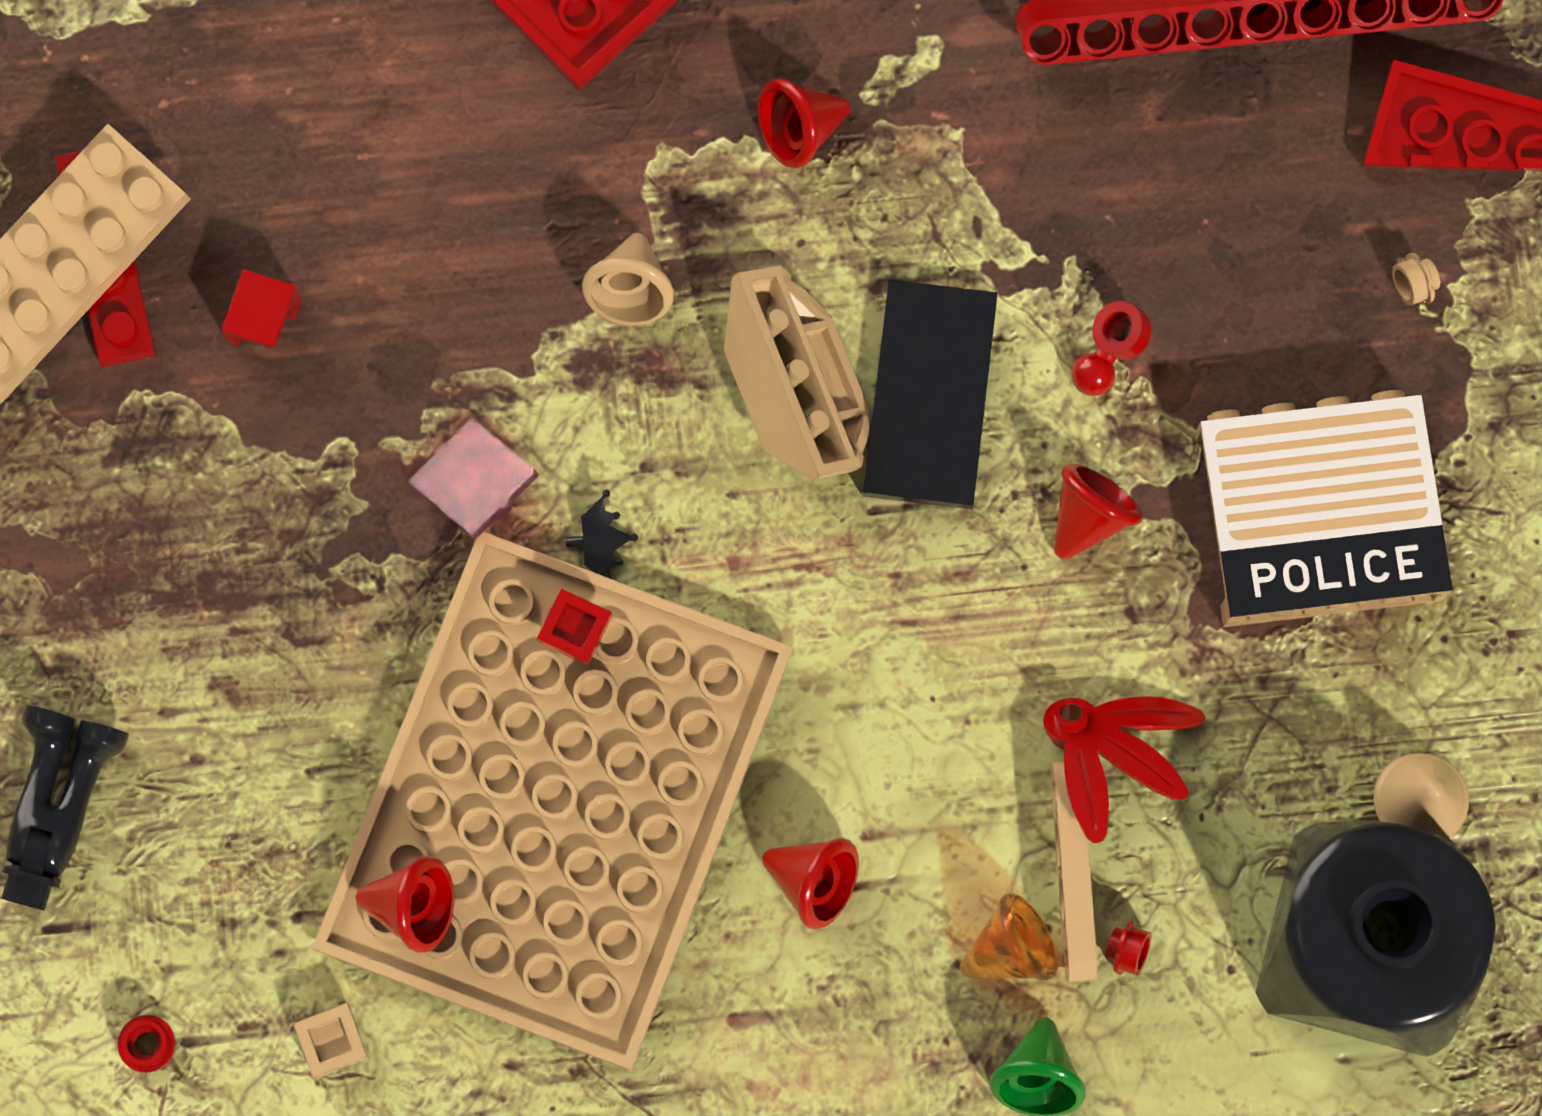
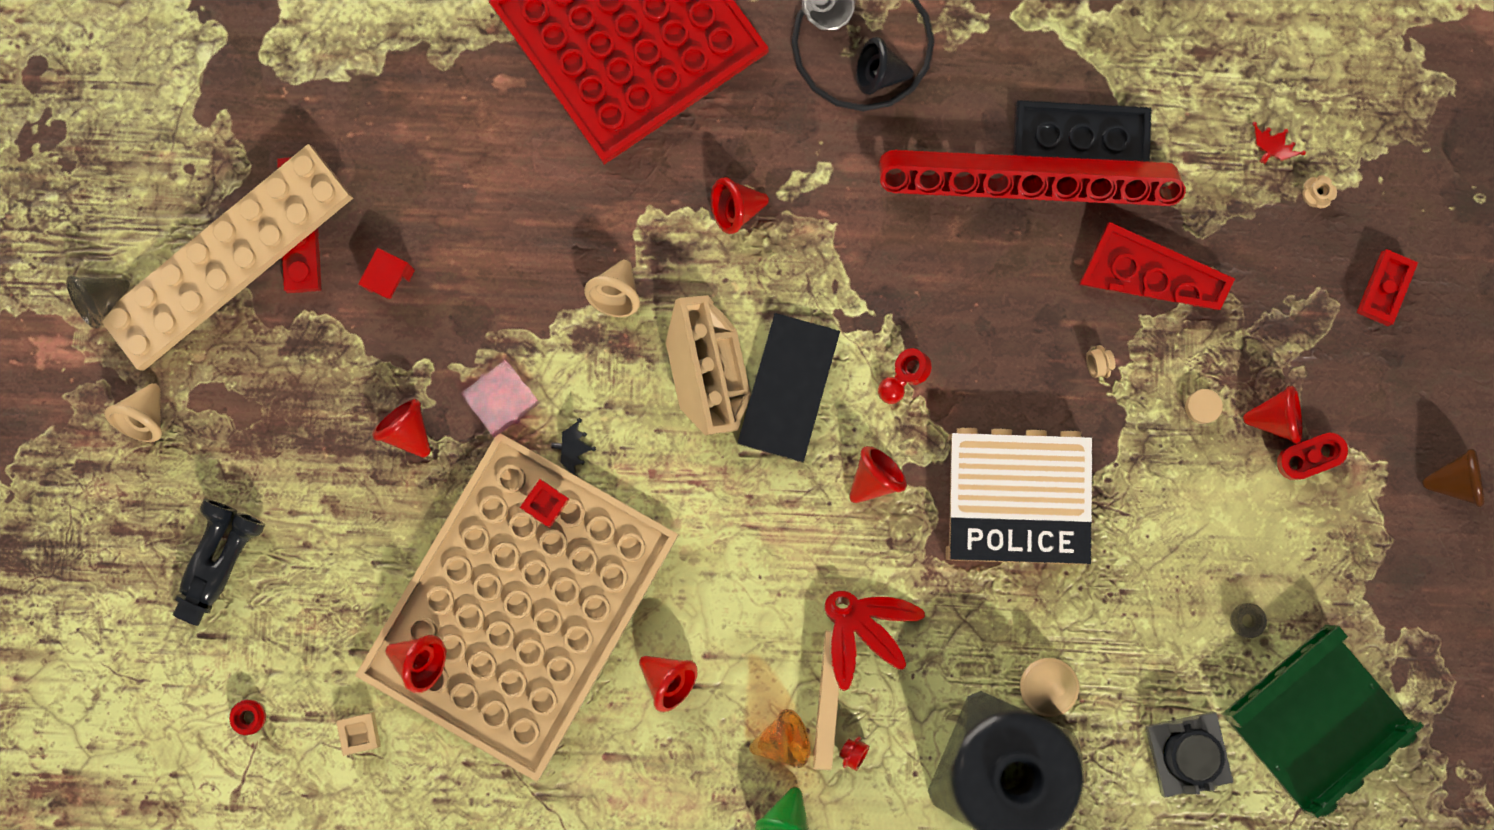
camera: 10 degrees right, 5 degrees up
none -> red hat [372,399,430,458]

